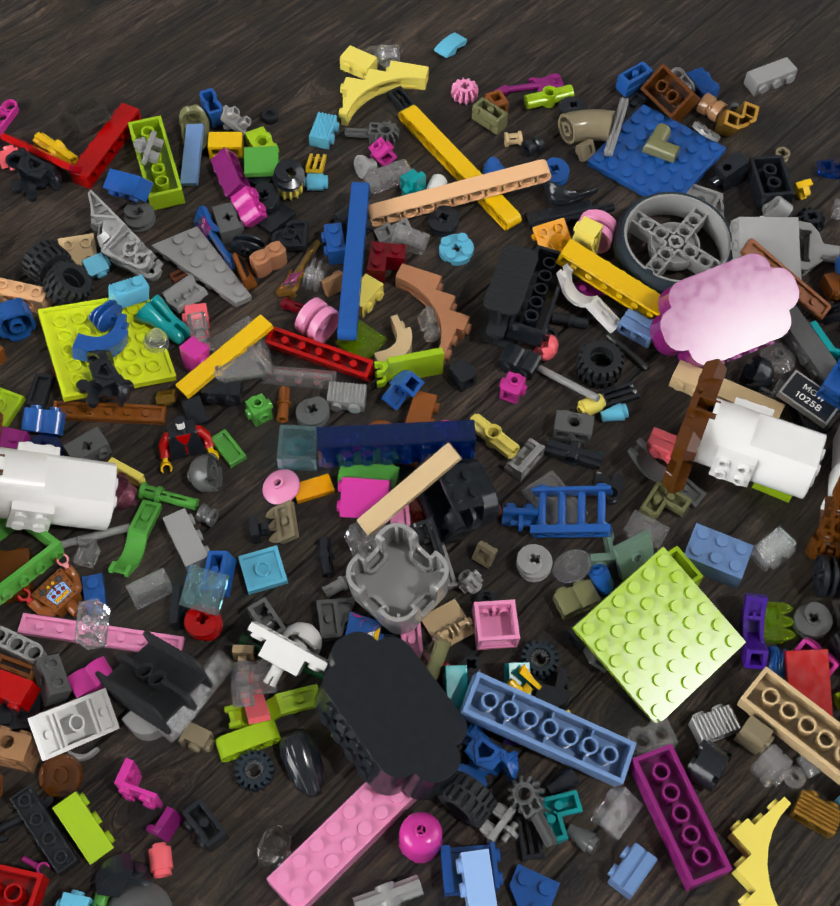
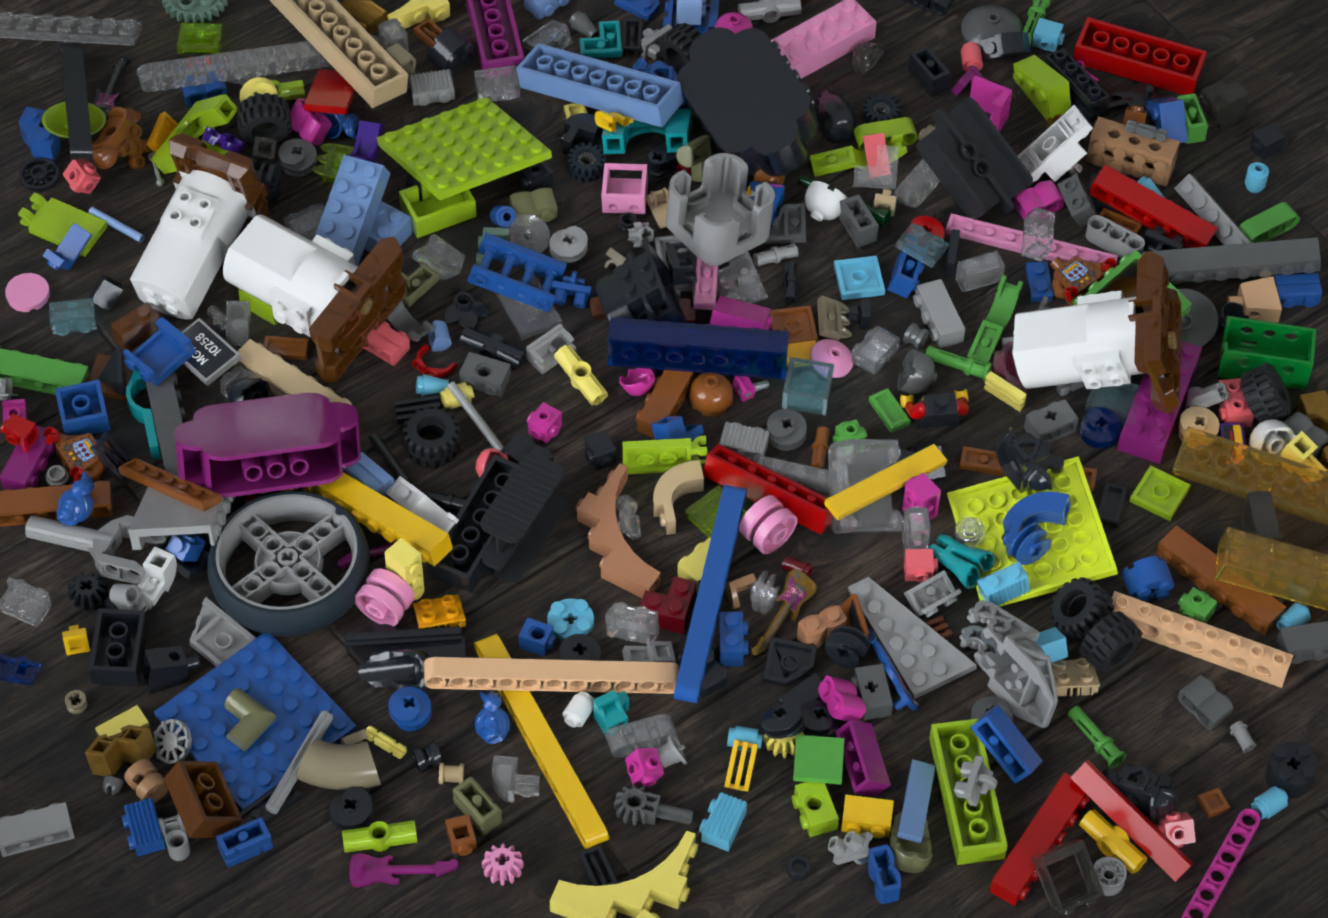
camera: 170 degrees left, 5 degrees down
blue brick [21,405,66,436] -> none
pearl gold plate [155,389,178,406] -> none
white brick [247,621,328,687] -> none
tan tile [357,442,462,536] -> none
dark grey gear [507,776,557,848] -> none
sand green plate [613,529,654,581] -> none
none -> light yellow tile [95,705,150,737]
none -> medium blue brick [314,155,390,266]
none -> light yellow axle [365,726,407,759]
none -> red cap [412,344,457,379]
none -> dark orange tile [413,18,443,48]
none -> medium blue brick [427,320,452,352]
none -> clear brick [492,756,540,803]
none -> blue brick [518,617,556,657]
none -> dark orange tile [770,305,819,346]
none -> clear brick [851,326,900,375]
none -> bright green pin [1068,706,1127,769]
none -> light grey wheel [1090,857,1127,896]

